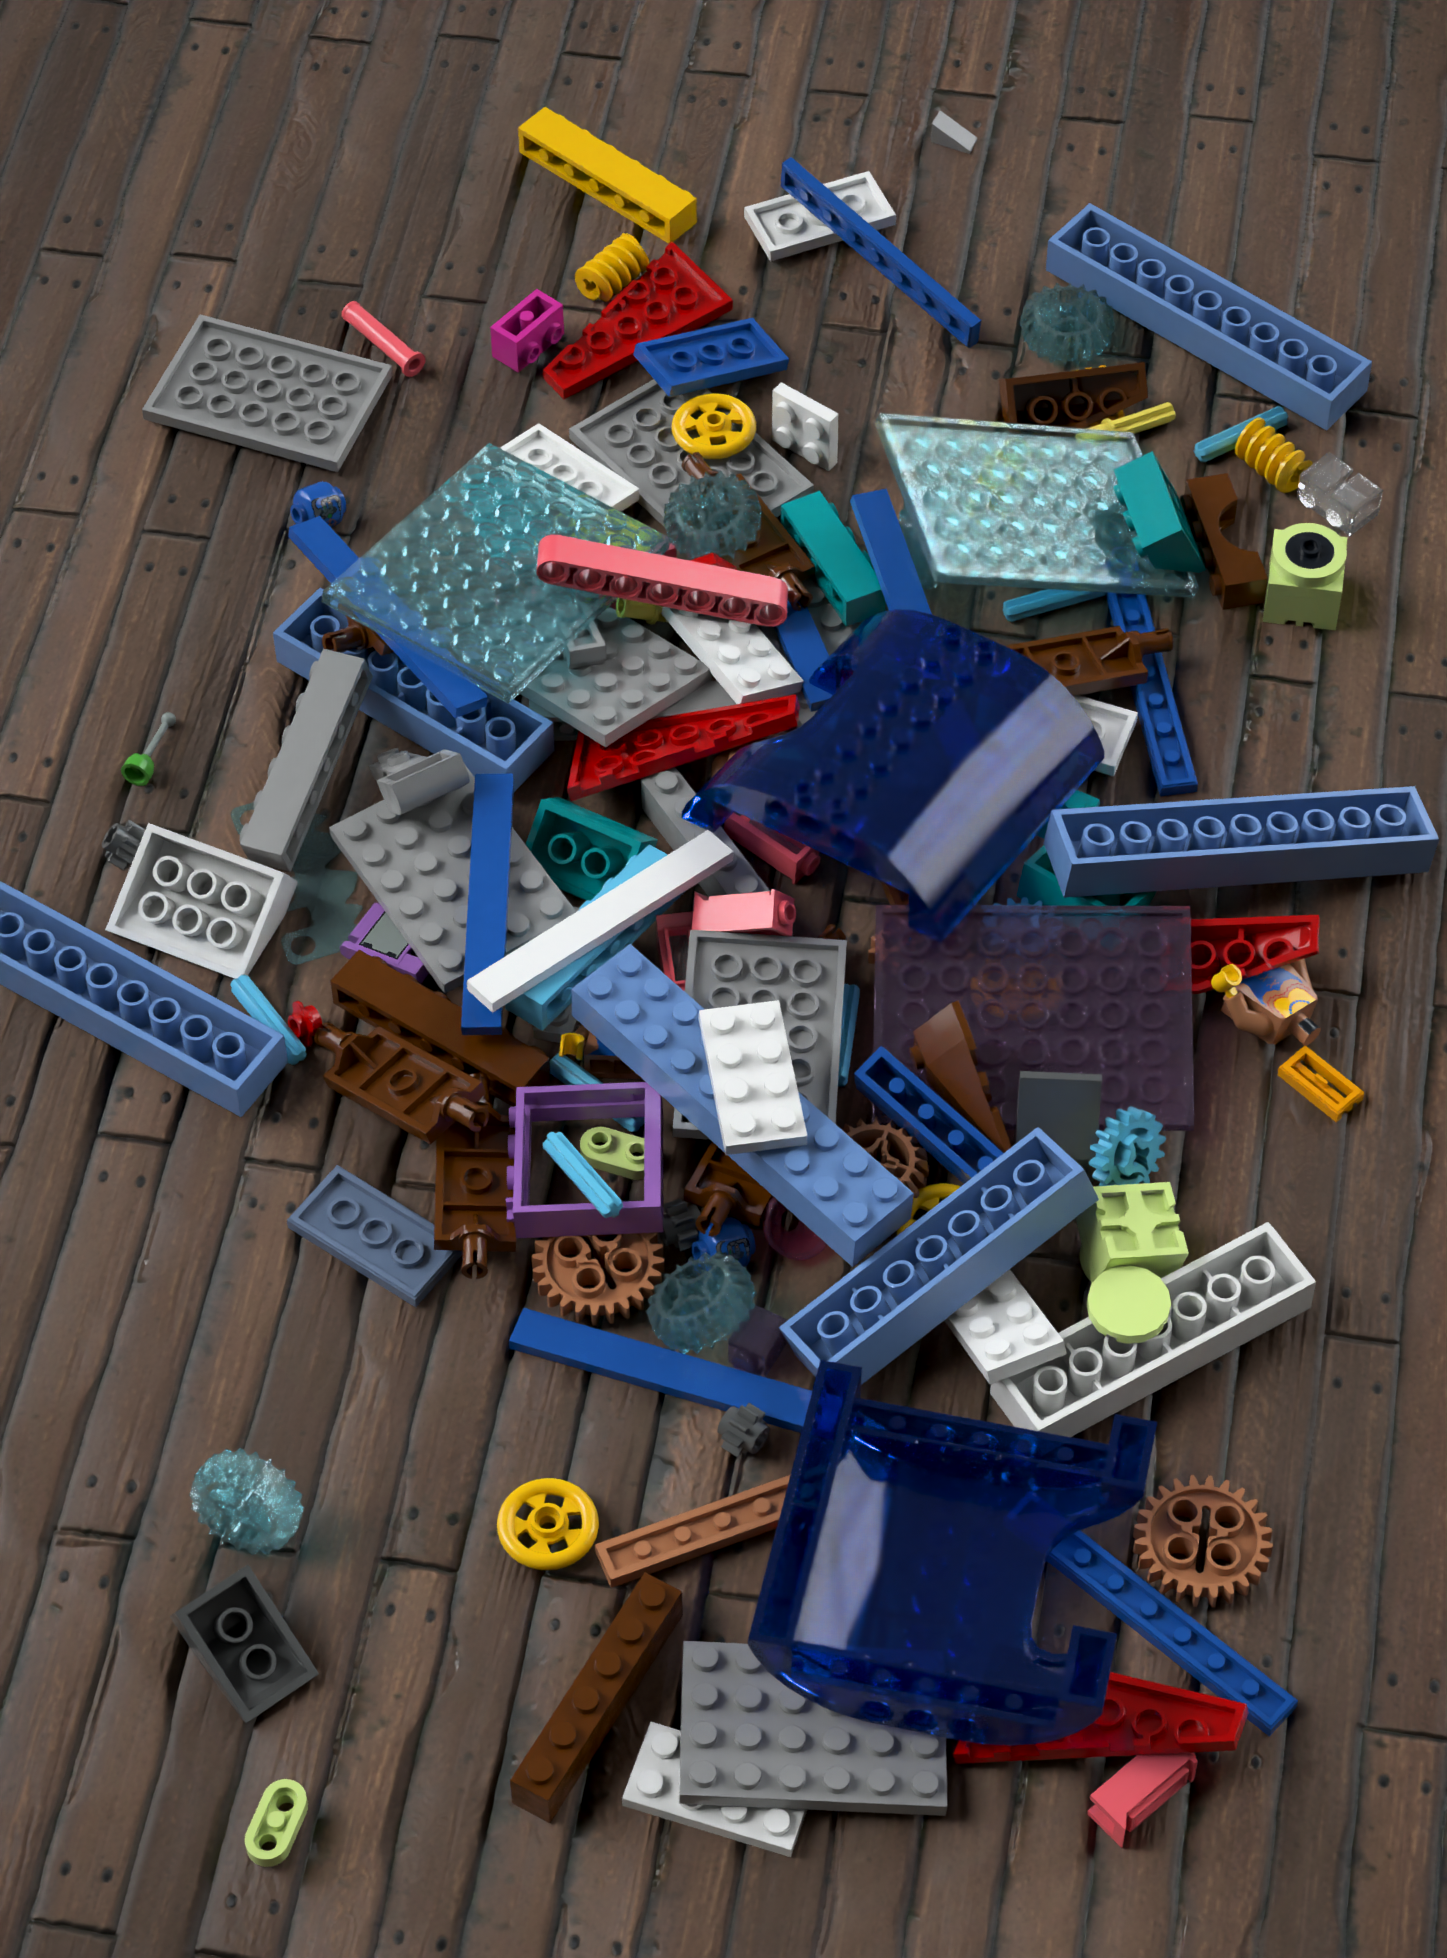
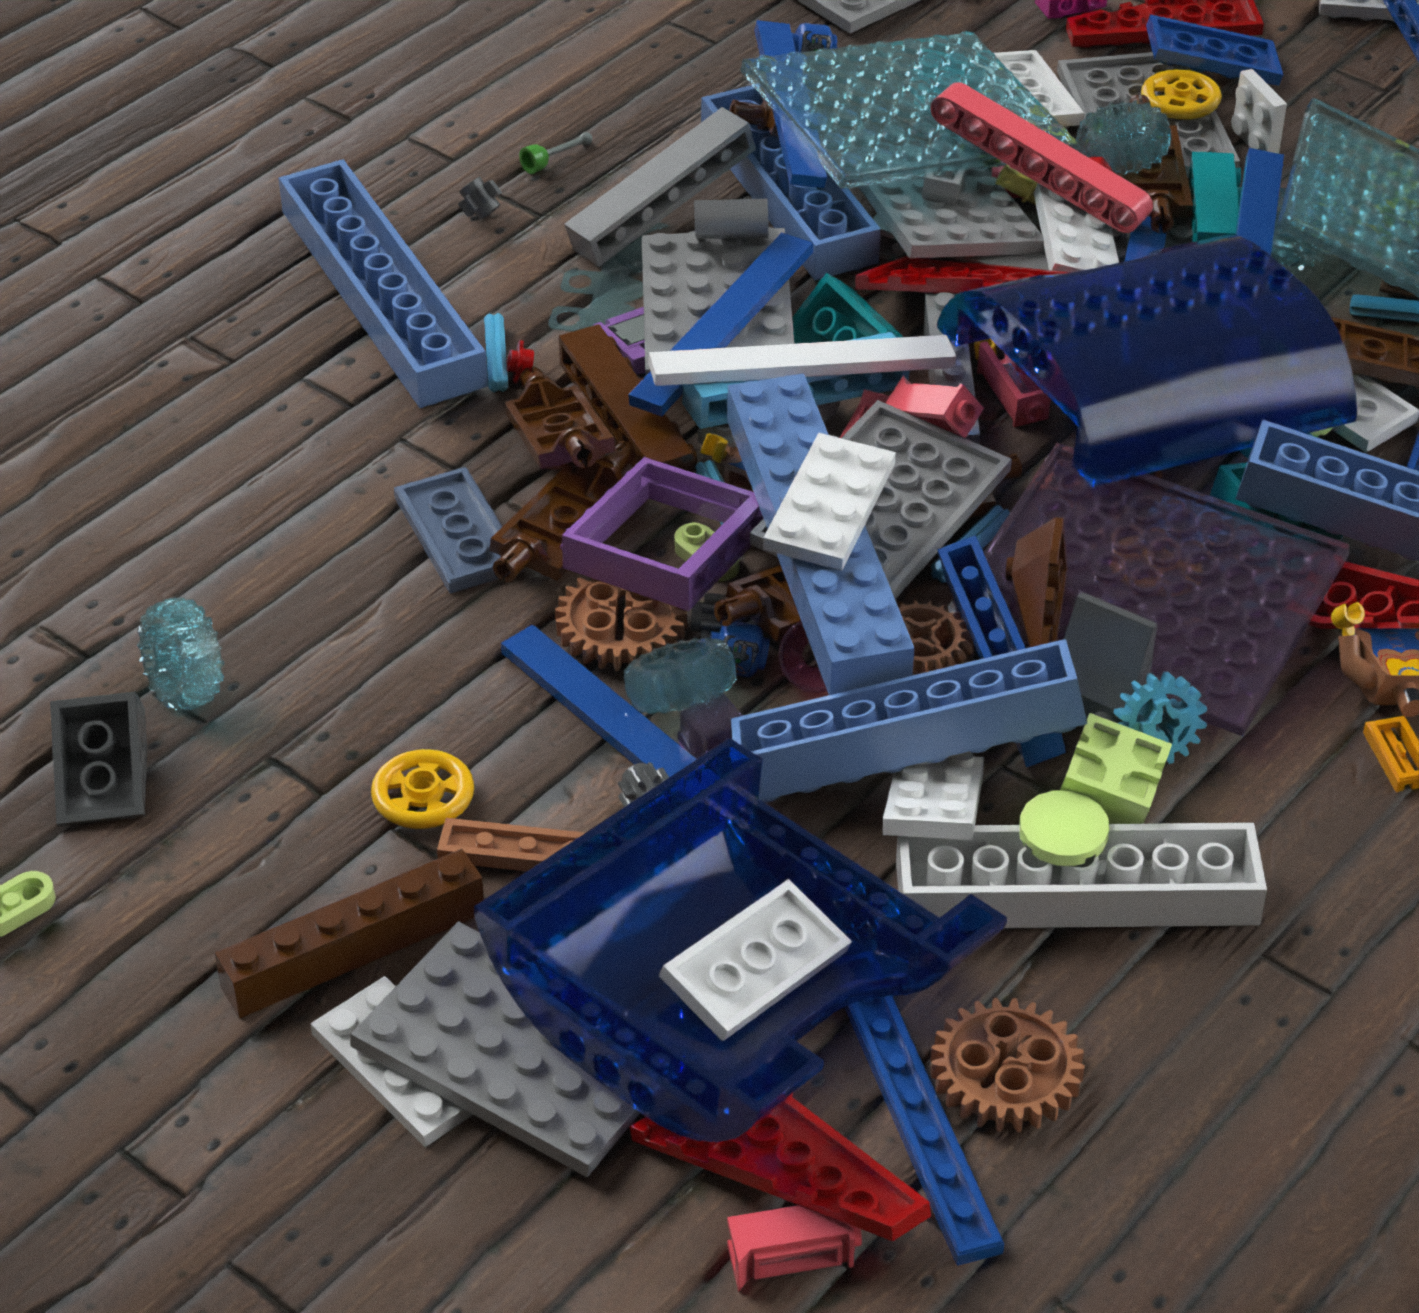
camera: 30 degrees right, 10 degrees down
white slope [105,823,298,979] -> none
medium azure axle [543,1132,623,1218] -> none
none -> white plate [659,879,852,1041]

